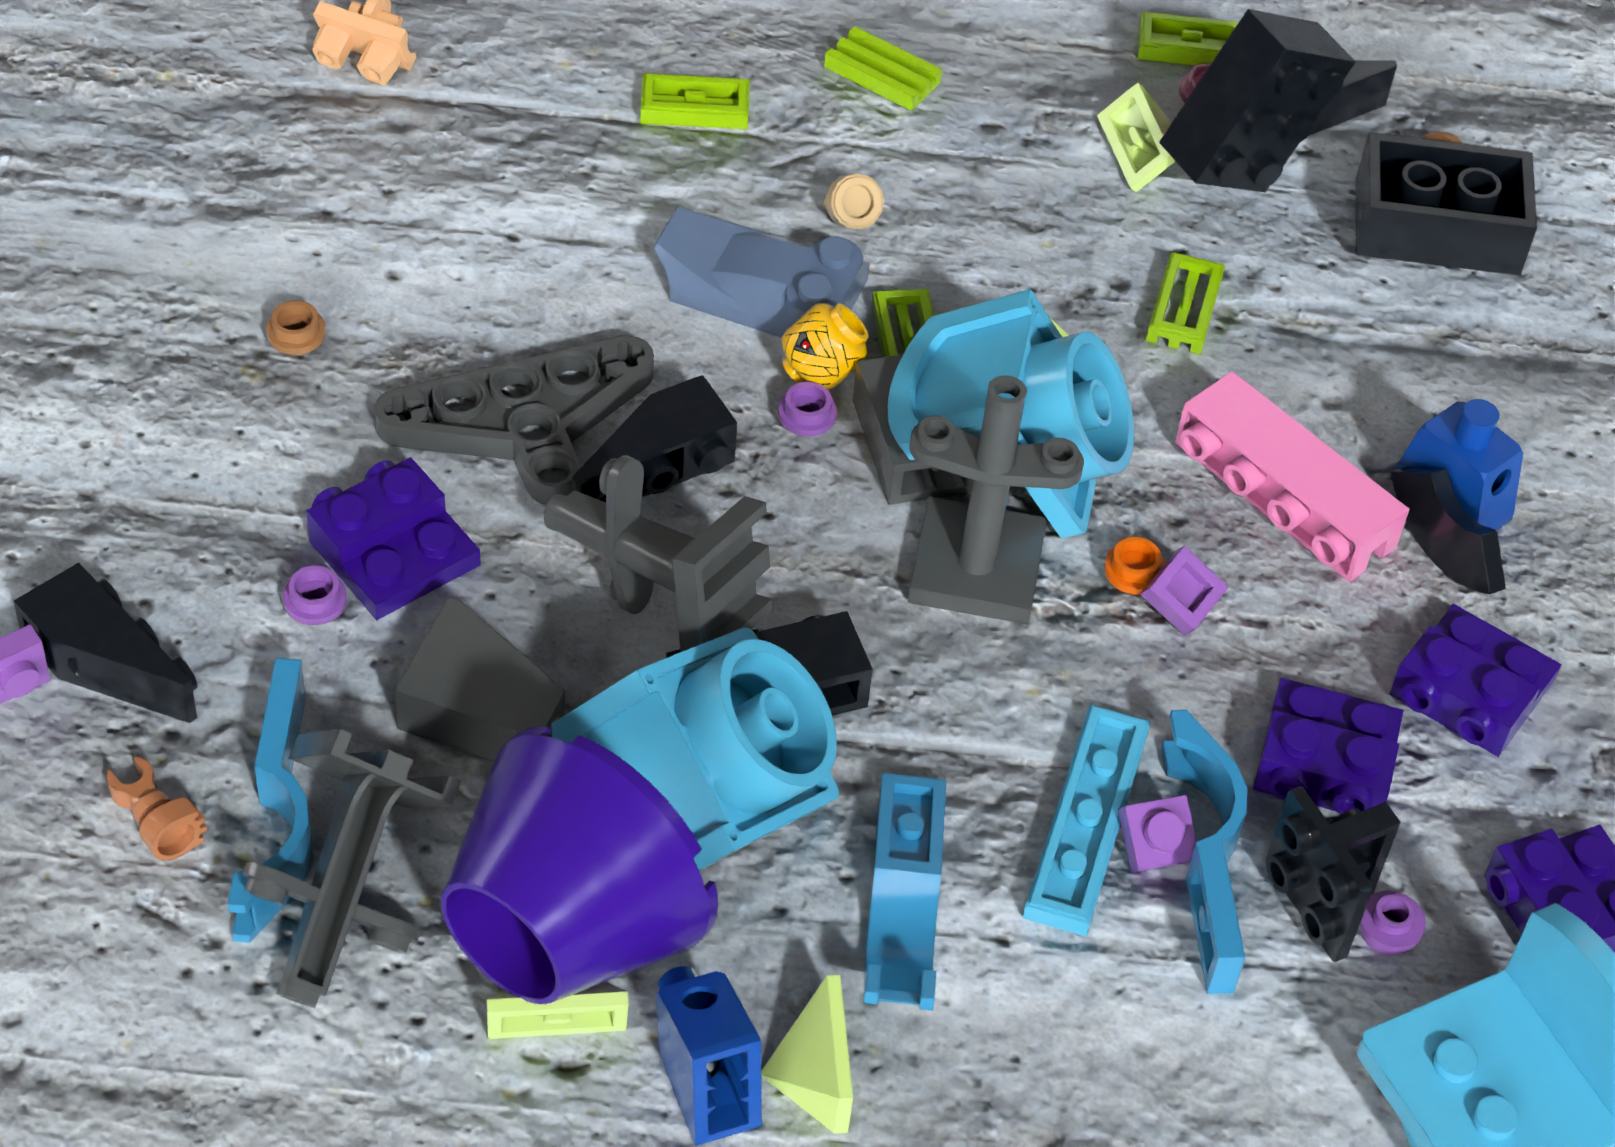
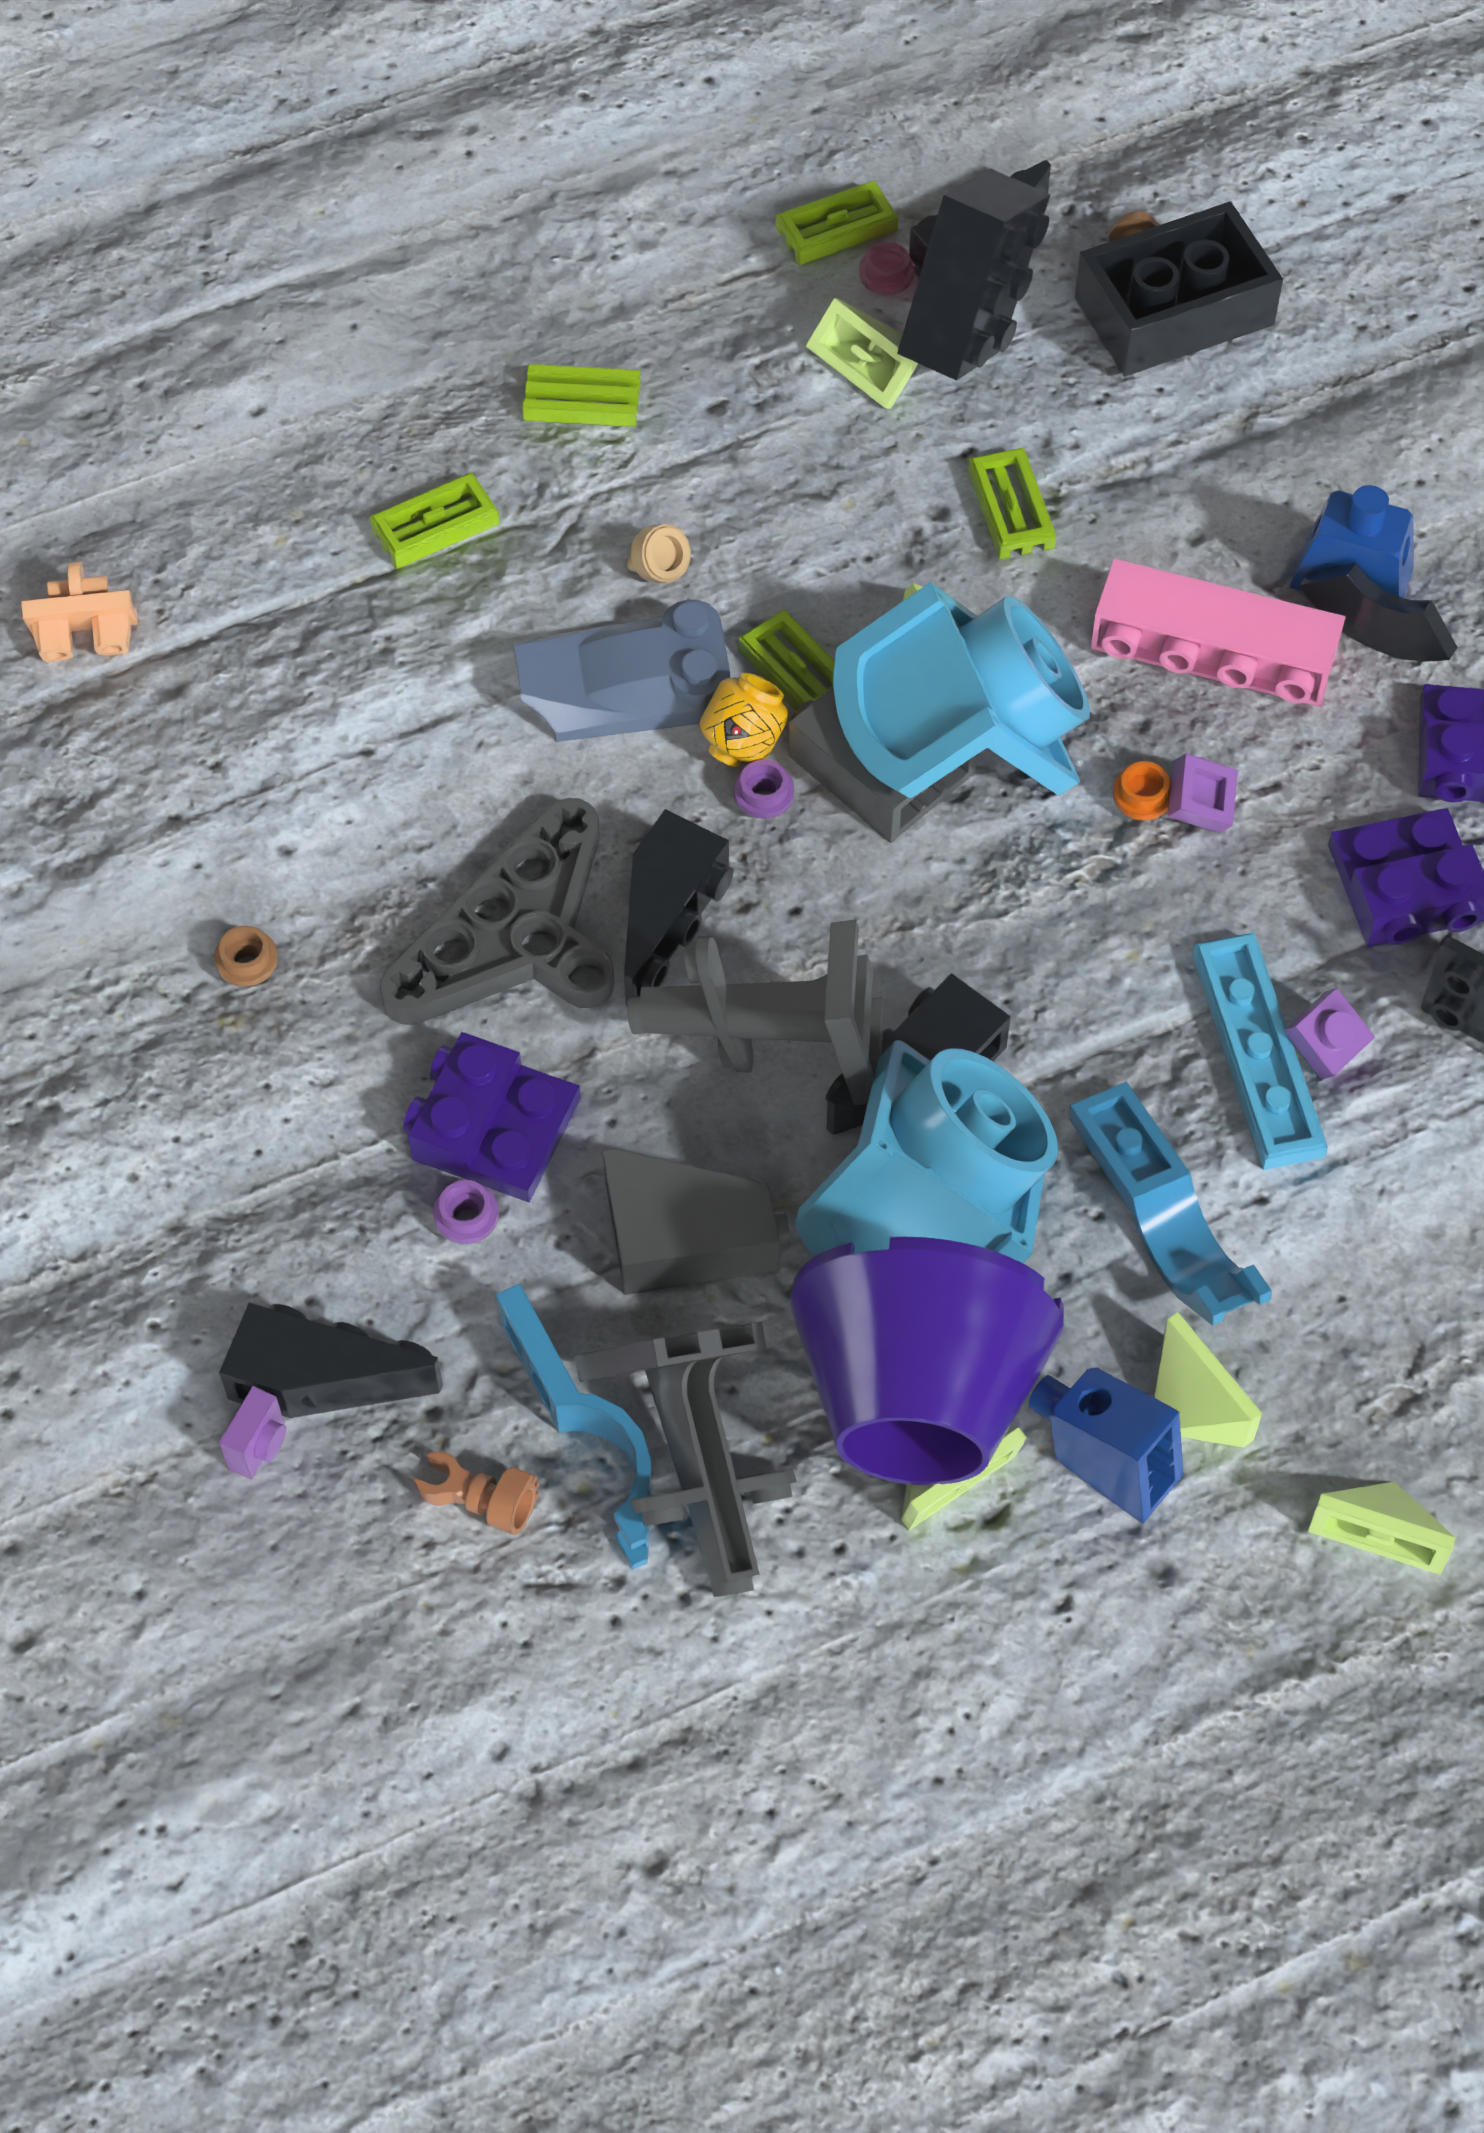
camera: 25 degrees left, 10 degrees up
dark grey piece [908,375,1084,625] -> none
dark azure piece [1161,710,1248,994] -> none

